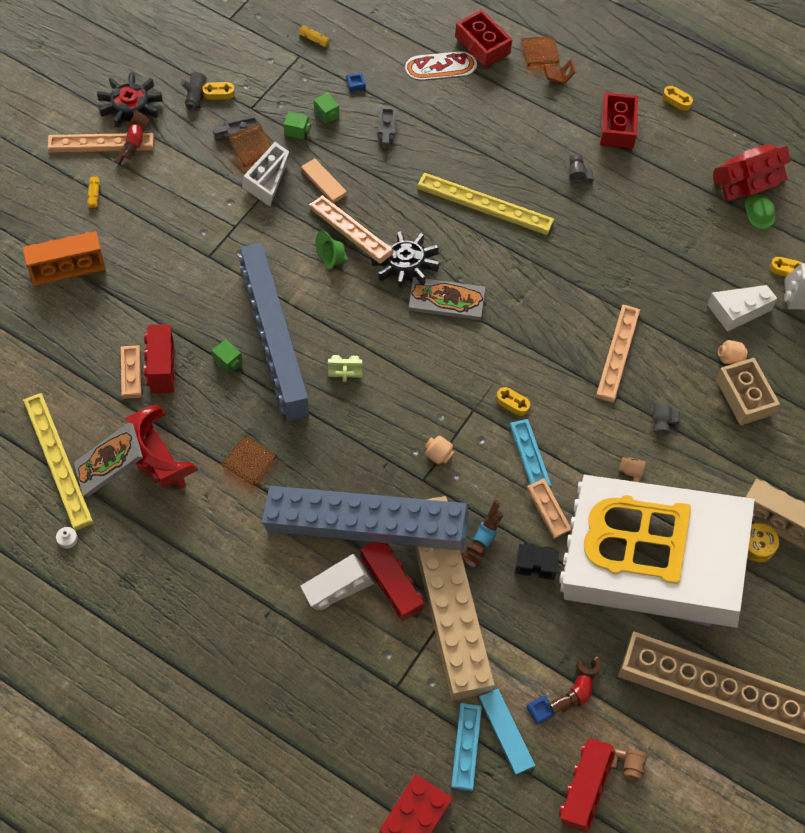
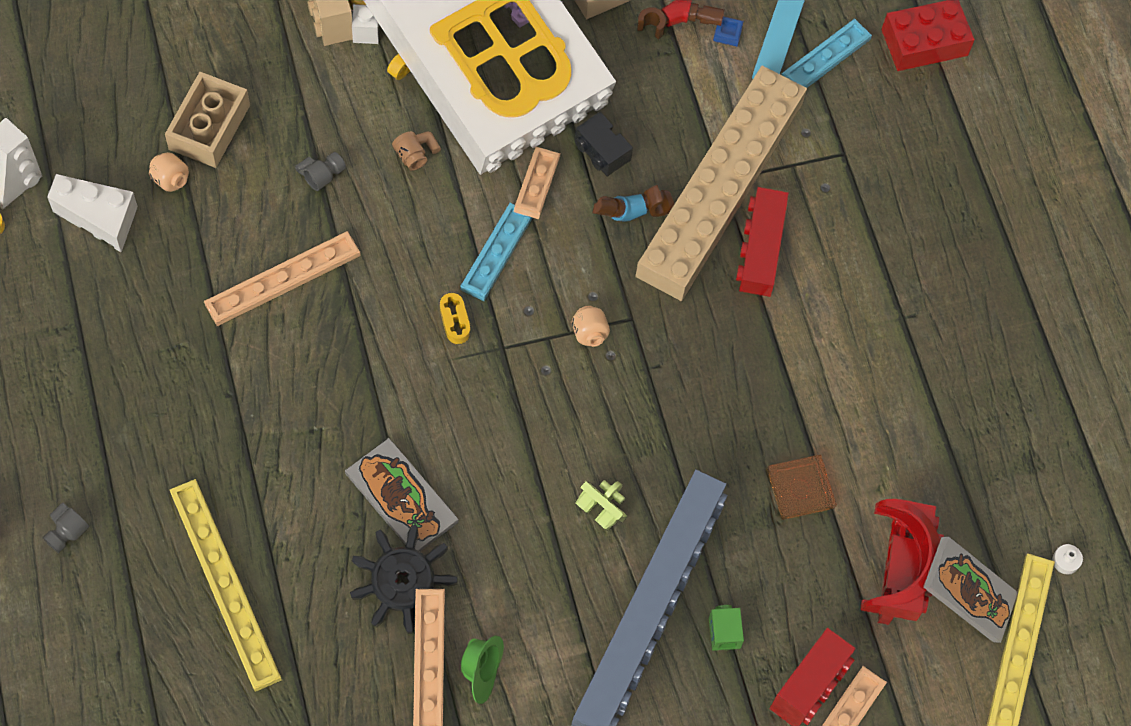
camera: 140 degrees left, 5 degrees up
sand blue brick [262,486,469,550] -> none
white wedge [301,554,375,611] -> none

